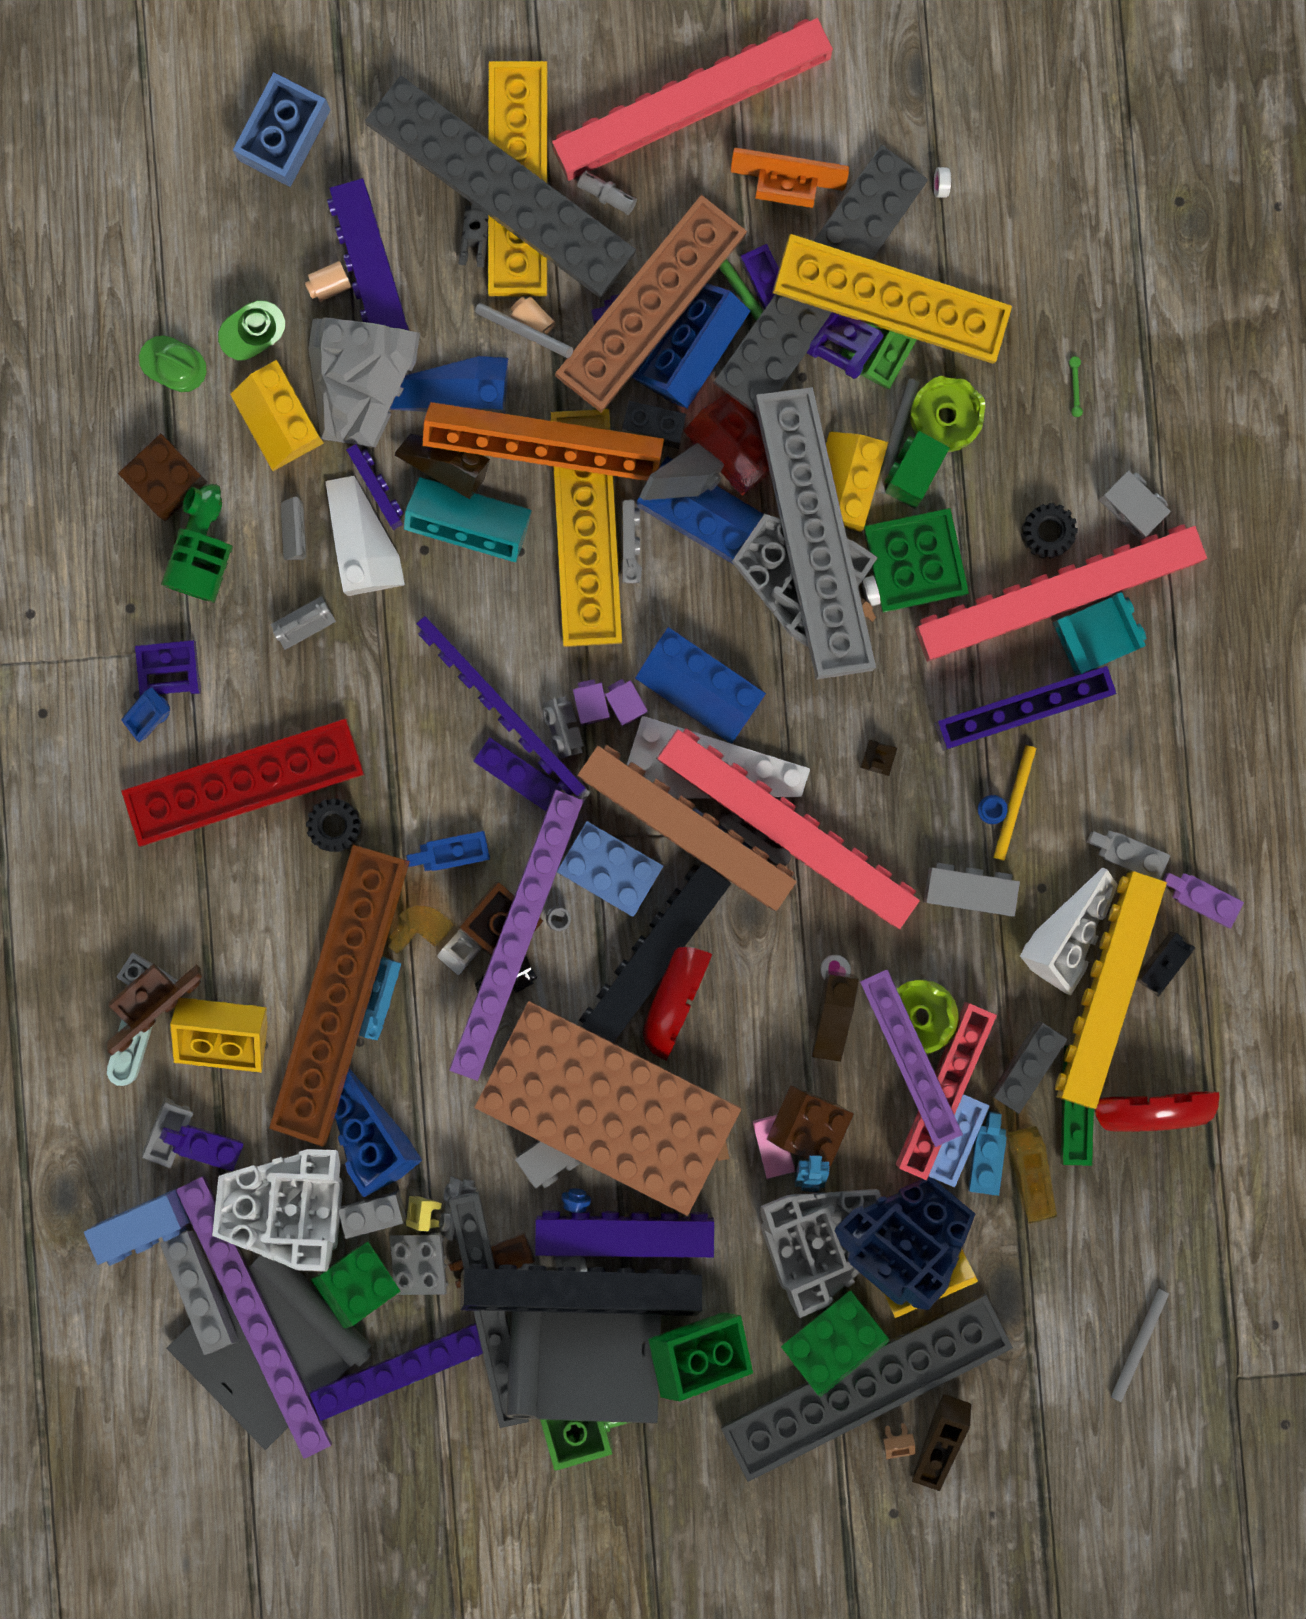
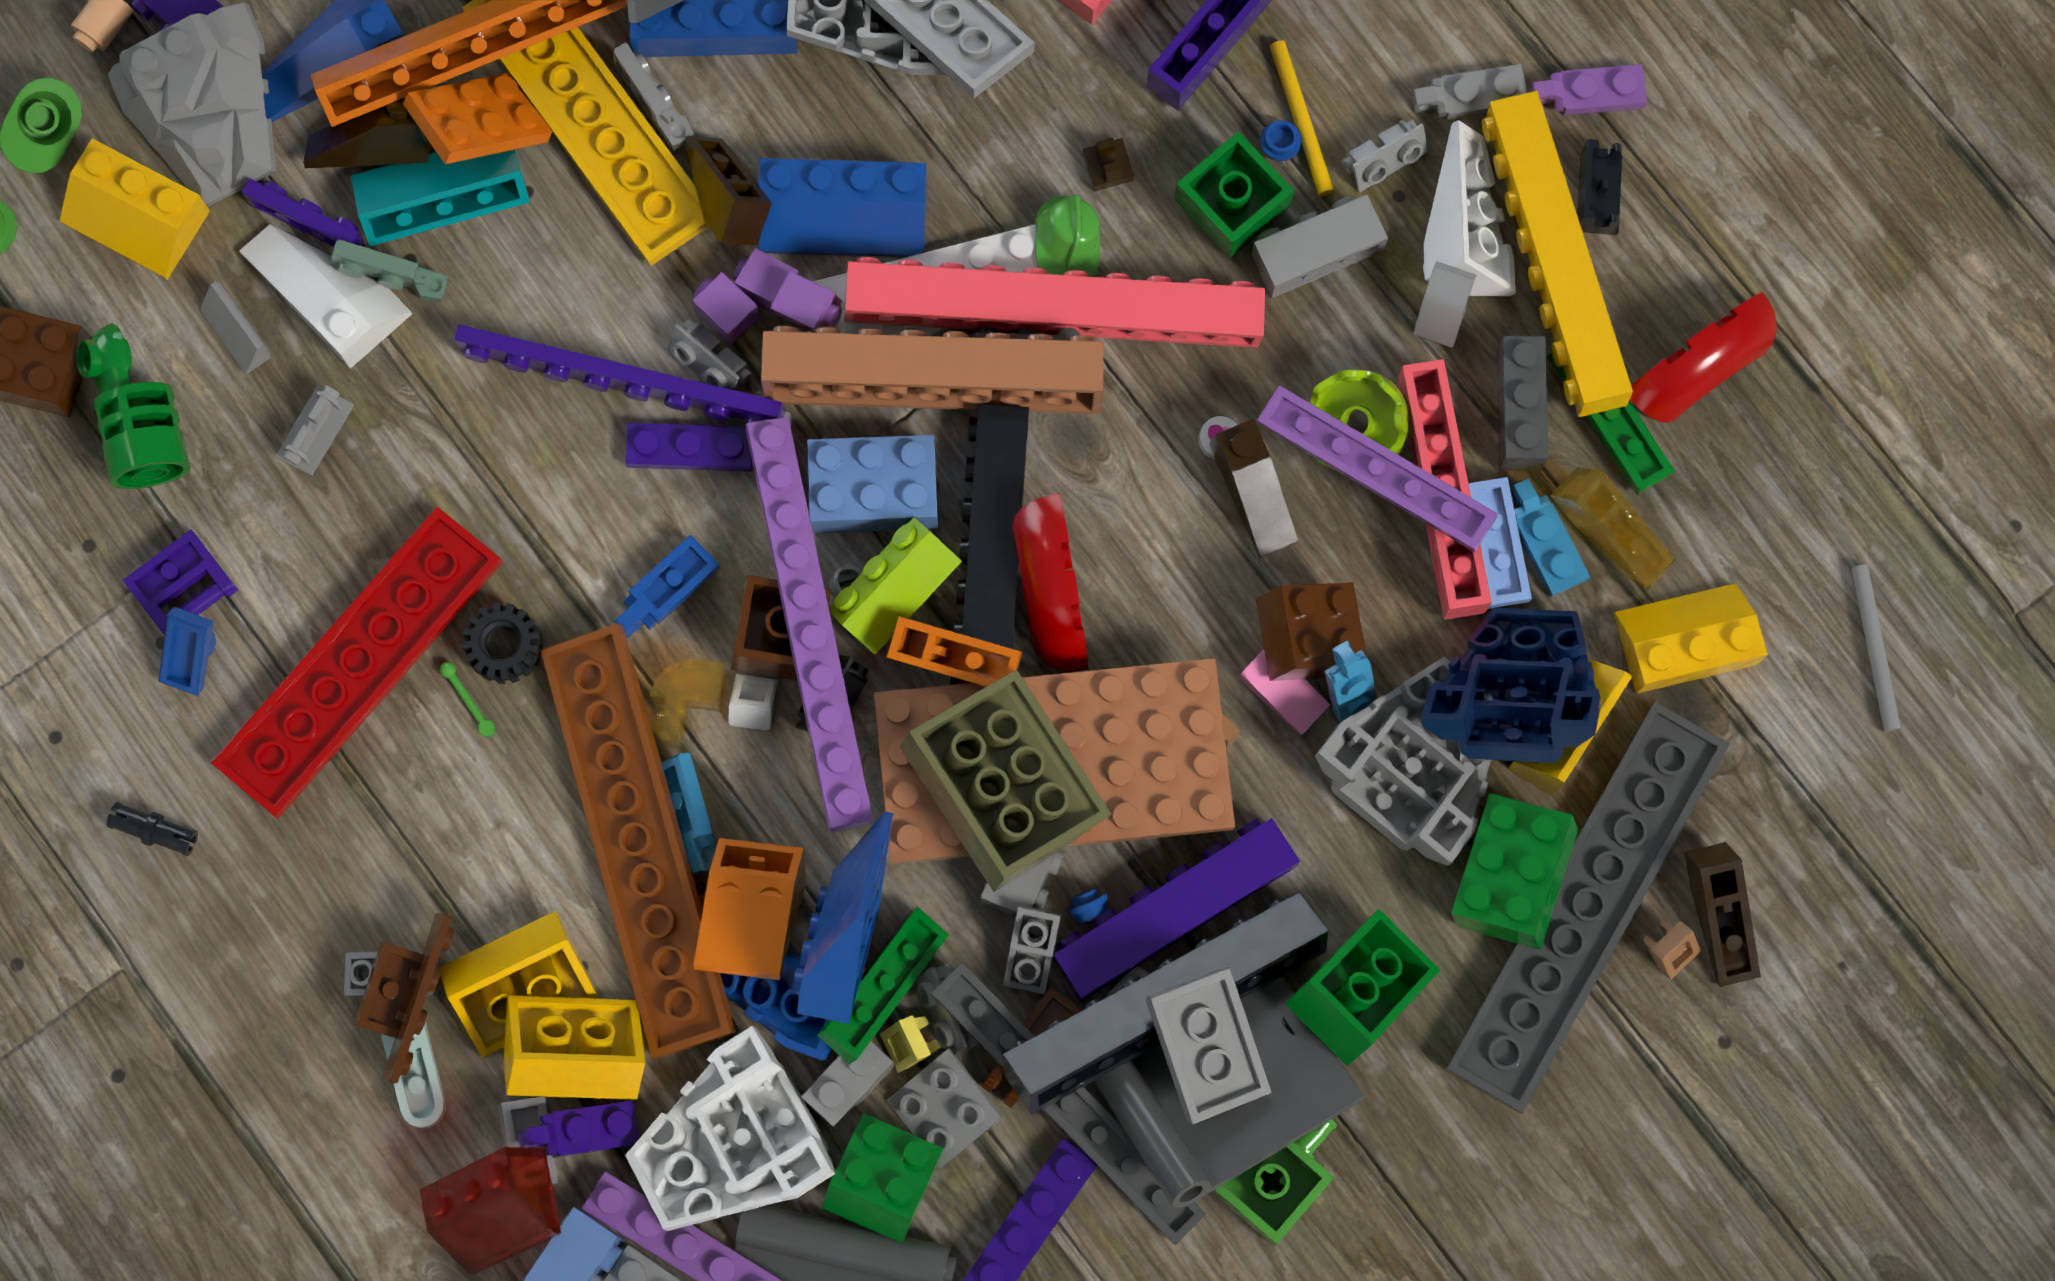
camera: 35 degrees left, 10 degrees down
none -> black pin [106,802,198,856]
none -> sand green hinge [331,239,448,303]
none -> orange plate [403,73,552,164]
none -> clear red slope [419,1147,561,1274]
none -> bright green hinge [439,662,496,738]
none -> yellow slope [504,995,645,1099]
none -> dark brown slope [684,136,772,247]
none -> orange slope [693,838,806,980]
none -> medium lavender brick [770,271,843,333]
none -> blue slope [792,811,894,1024]
none -> green plate [817,906,949,1064]
none -> lime brick [829,517,962,654]
none -> orange slope [887,616,1022,687]
none -> olive slope [900,670,1111,892]
none -> light grey slope [1003,905,1061,994]
none -> bright green piece [1035,194,1100,277]
none -> light grey plate [1145,967,1272,1124]
none -> green brick [1174,131,1294,258]
none -> light grey hinge [1341,119,1428,193]
none -> light grey slope [1414,261,1476,348]
none -> yellow slope [1613,583,1768,694]

